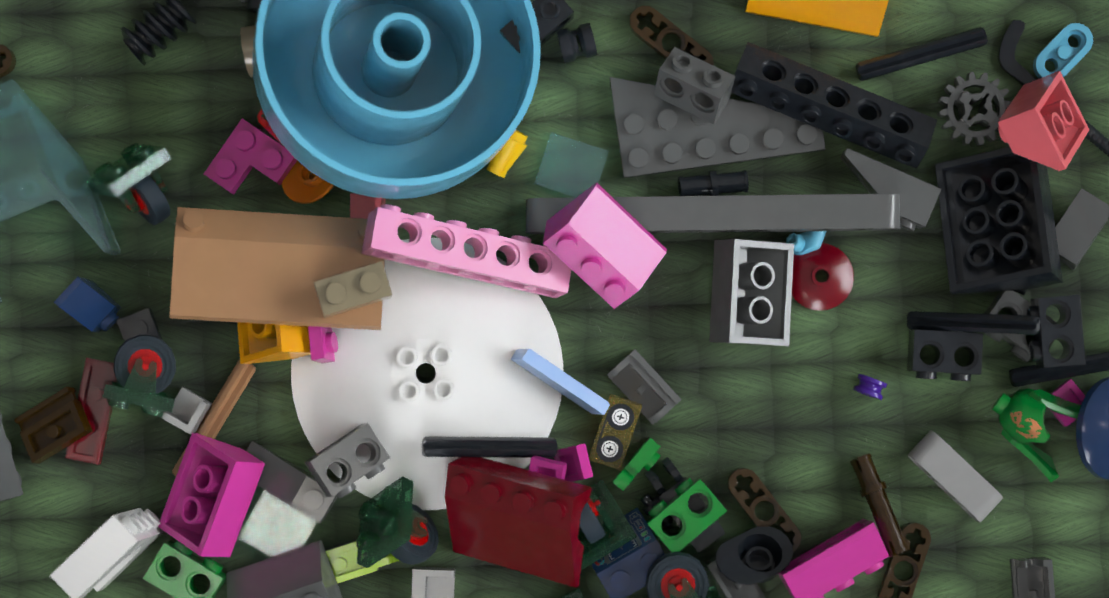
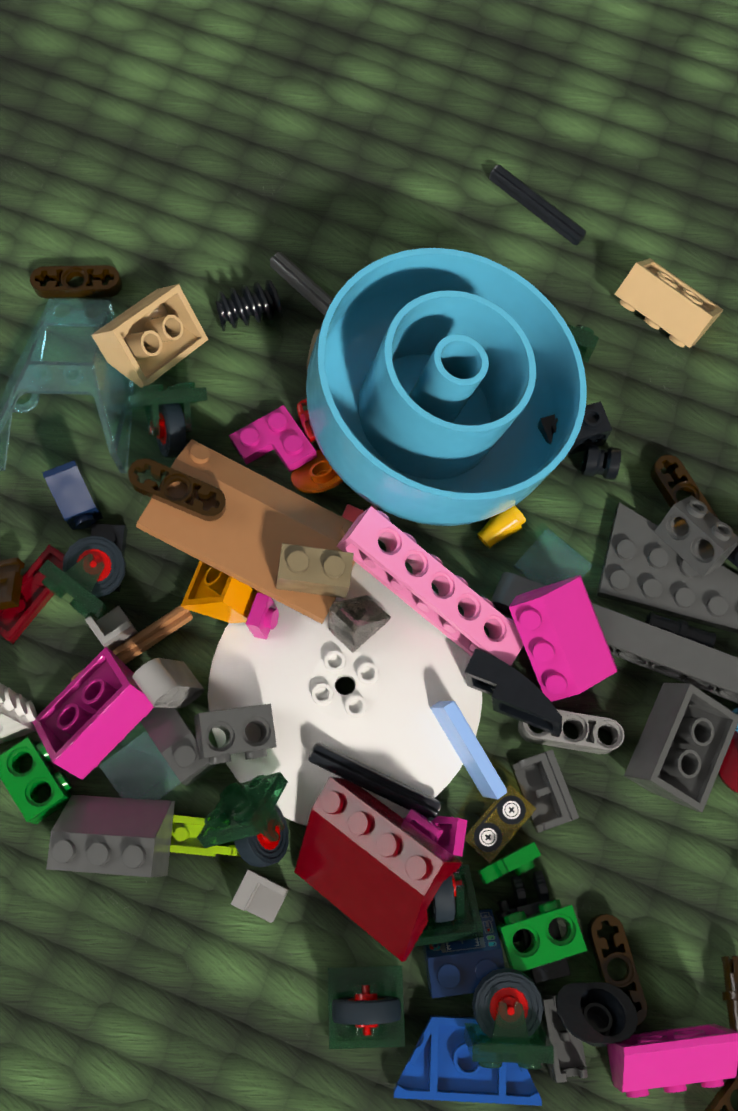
camera: 20 degrees right, 15 degrees down
none -> tan slope [91,284,209,388]
none -> dark brown beam [128,458,226,521]
none -> light grey beam [132,658,205,708]
none -> clear smoke slope [329,595,391,653]
none -> black slope [465,648,562,736]
none -> light grey beam [518,710,625,754]

